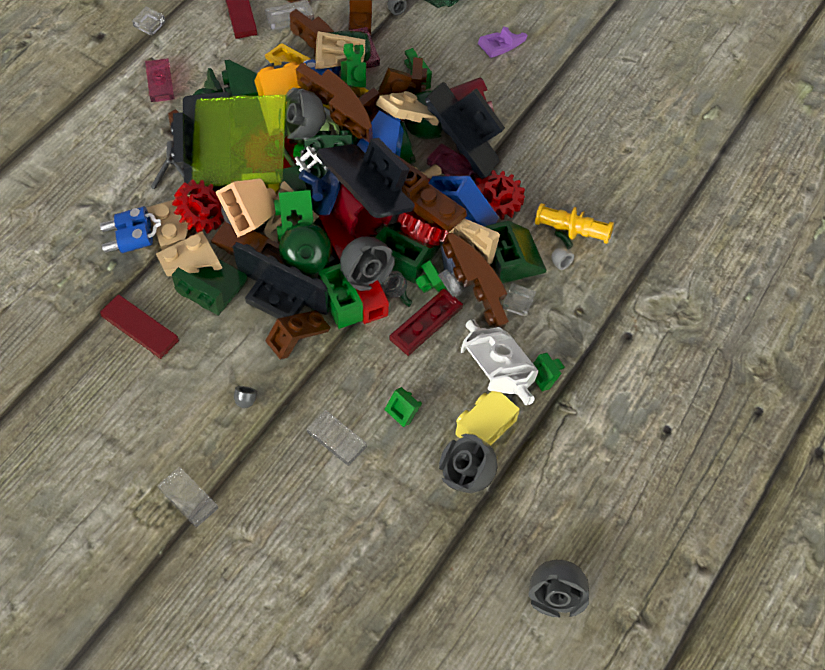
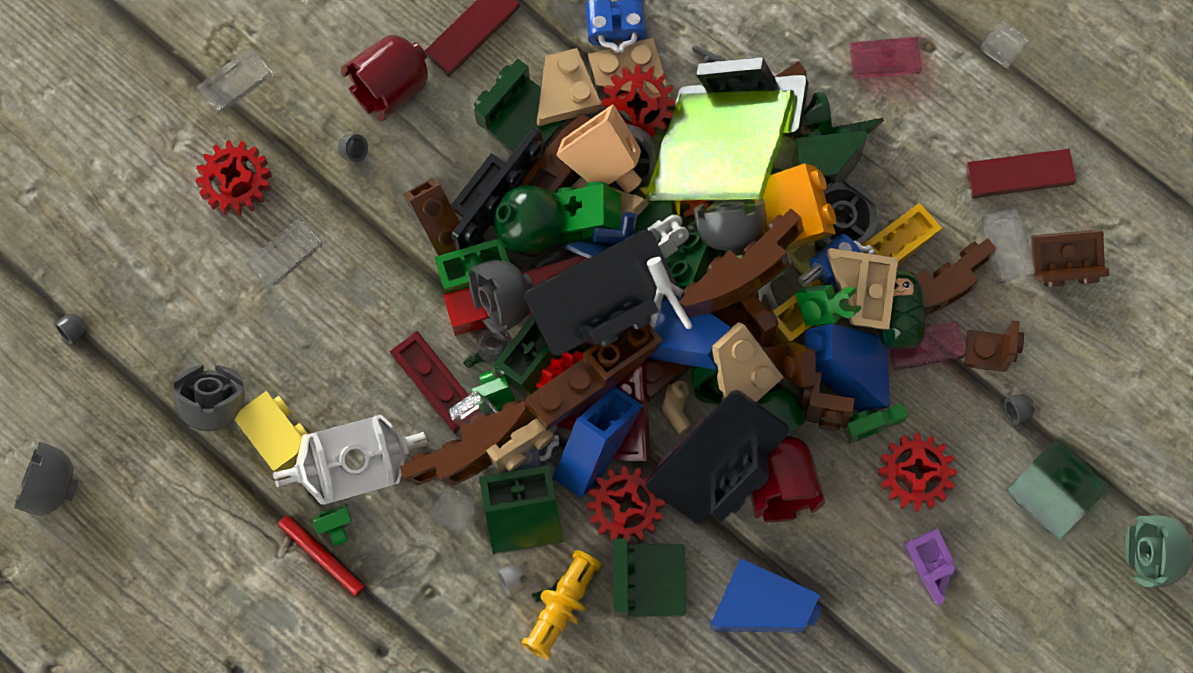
camera: 105 degrees right, 15 degrees up
green tile [384,387,422,427] -> none
none -> dark grey hinge [54,314,85,345]
none -> red gear [195,140,272,216]
none -> red bar [278,515,365,597]
none -> dark red cylinder [341,35,428,122]
none -> dark green bracket [613,538,686,617]
none -> white plant [647,257,692,329]
none -> blue slope [709,558,823,633]
none -> blue slope [804,323,890,412]
none -> red gear [878,433,957,512]

